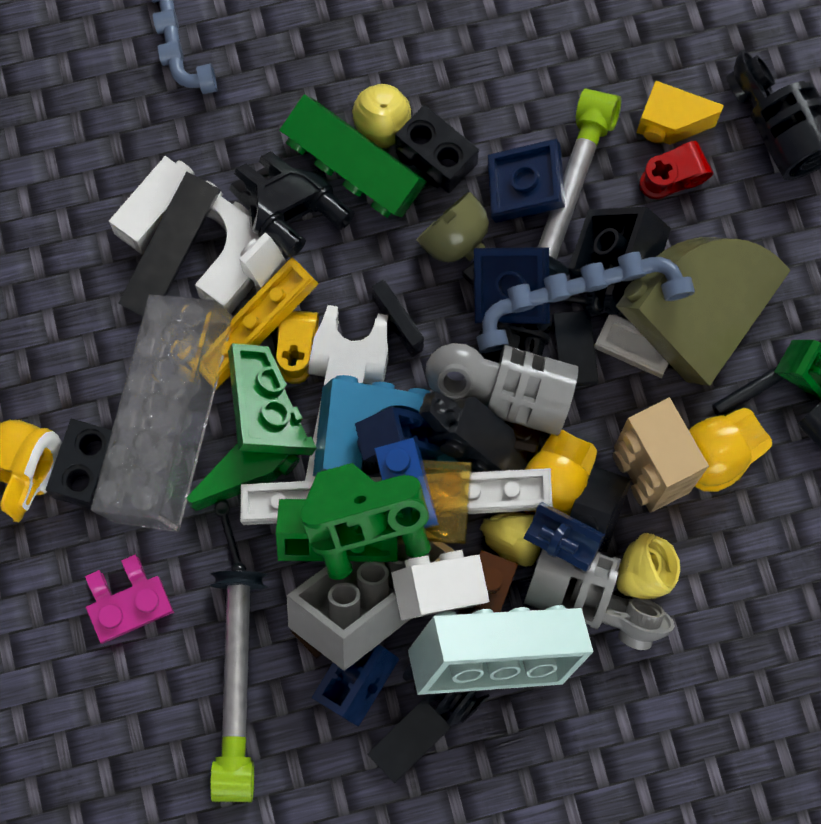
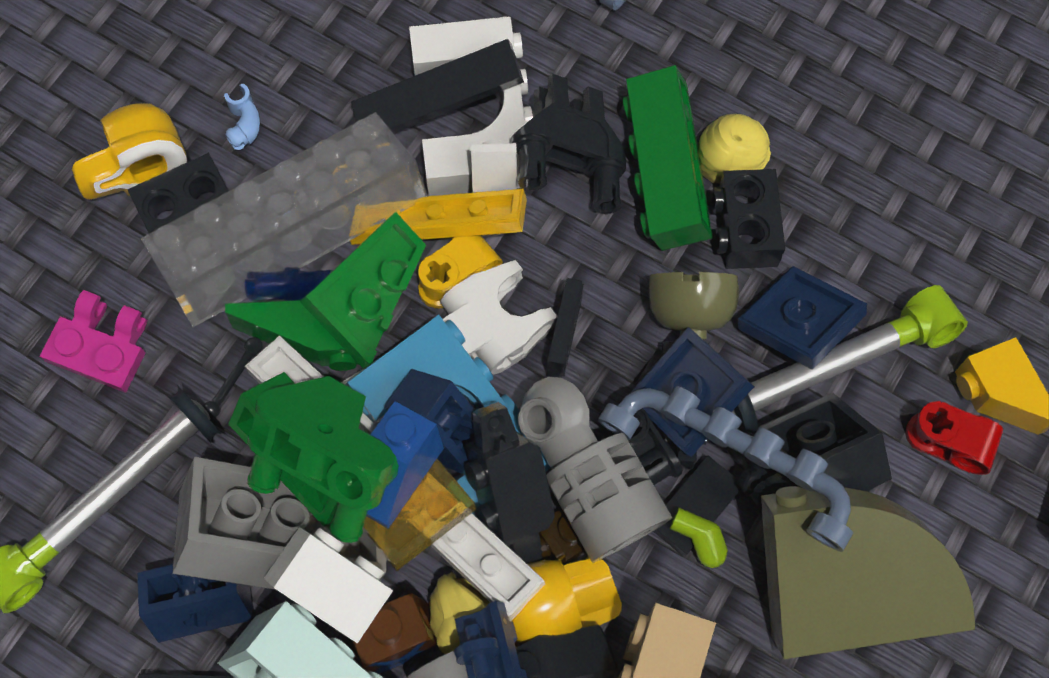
camera: 45 degrees right, 5 degrees down
white tile [594,315,669,378] -> none
none -> light blue arm [224,84,260,150]
none -> clear blue pin [244,267,333,301]
none -> lime arm [670,508,728,568]

